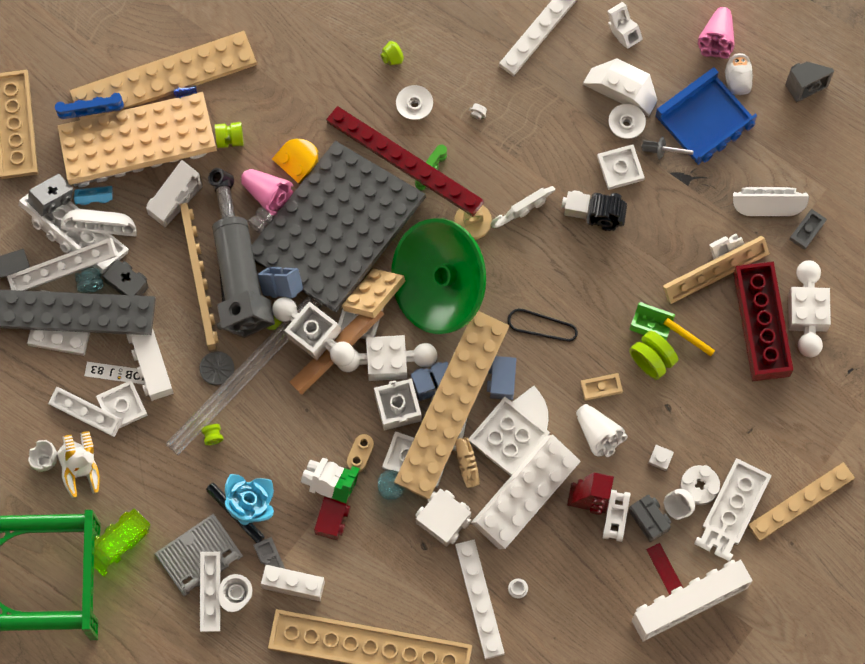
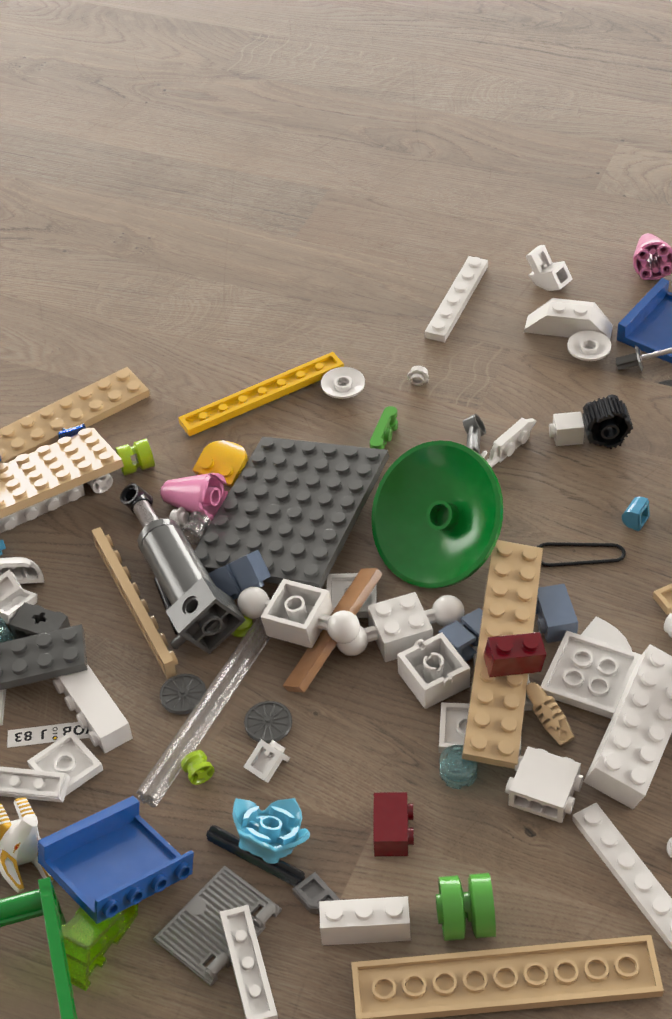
camera: 10 degrees left, 25 degrees down
white wedge [146,160,202,227] -> none
white piece [219,574,253,612] -> none
white hips [301,458,360,503] -> none
dark red plate [326,106,484,217] -> none
tan plate [342,269,405,318] -> none
tan plate [347,434,374,472] -> none
lime cone [380,41,404,65] -> none
white plate [597,145,645,190] -> none
none -> blue panel [38,796,194,924]
none -> white plate [169,507,190,530]
none -> yellow plate [178,352,344,437]
none -> dark grey wheel [244,701,292,743]
none -> white bracket [244,739,290,783]
none -> bright green wheel [436,873,496,941]
none -> dark grey piece [463,414,486,455]
none -> dark red brick [483,632,547,678]
none -> dark azure brick [622,496,650,531]

